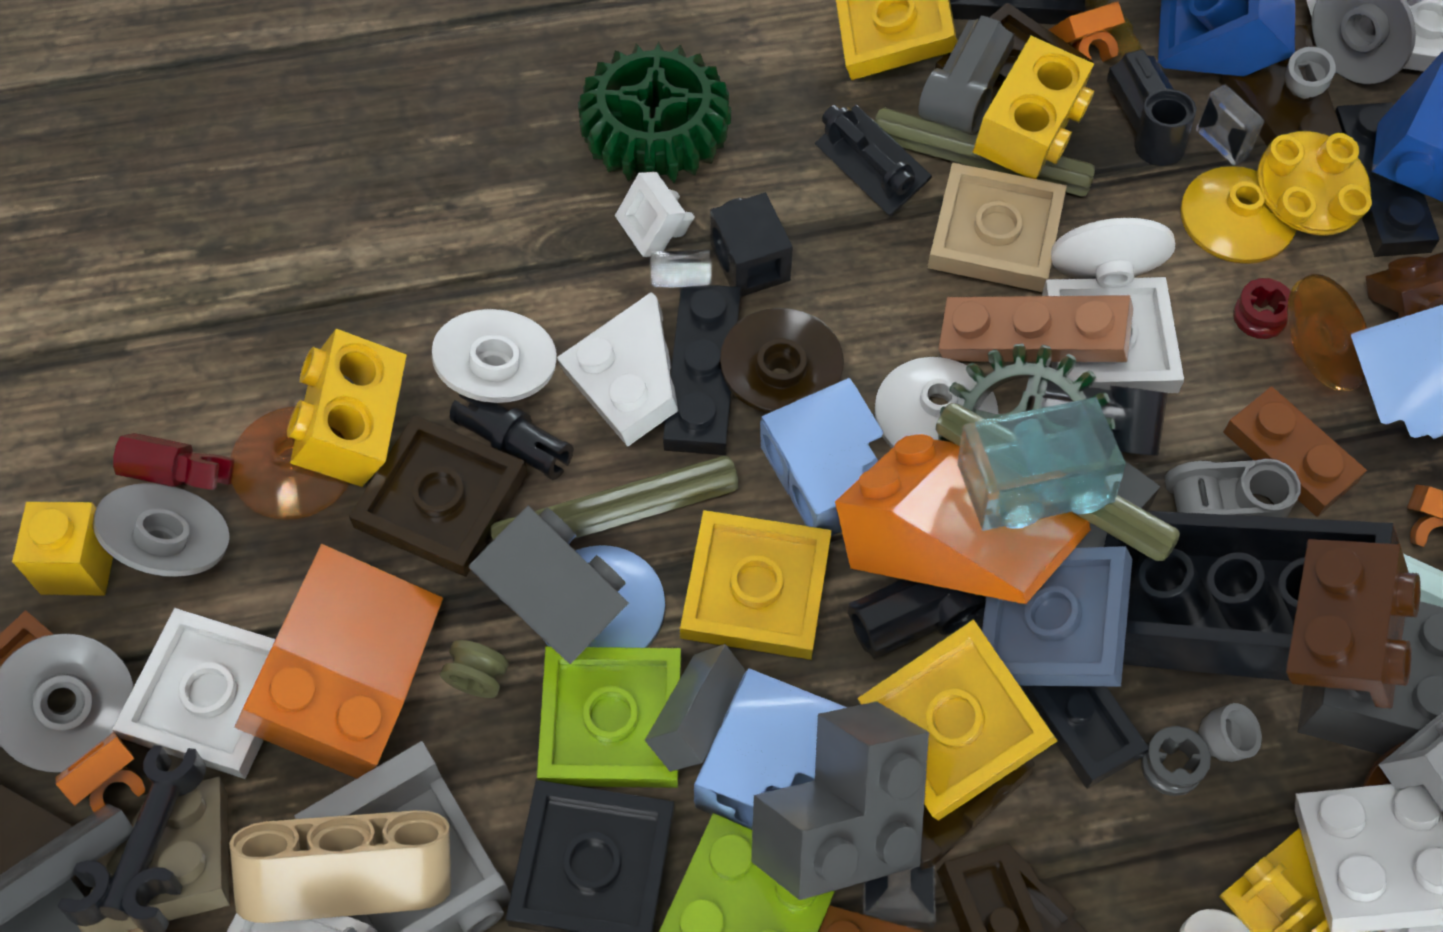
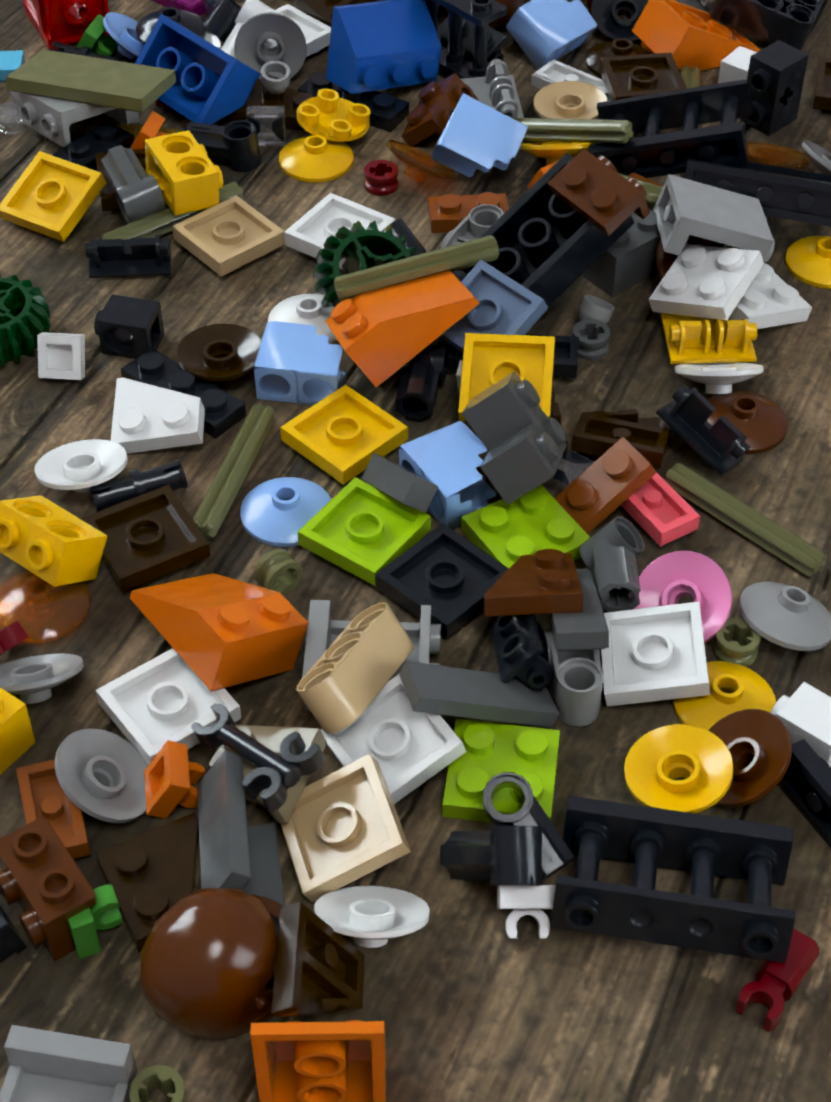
camera: 55 degrees left, 15 degrees down
dark grey brick [468,506,629,664] -> none
clear tile [651,250,712,287] -> none
nougat plate [939,295,1133,362] -> none
clear light blue brick [957,397,1126,531] -> none
white dish [1051,218,1175,288] -> none

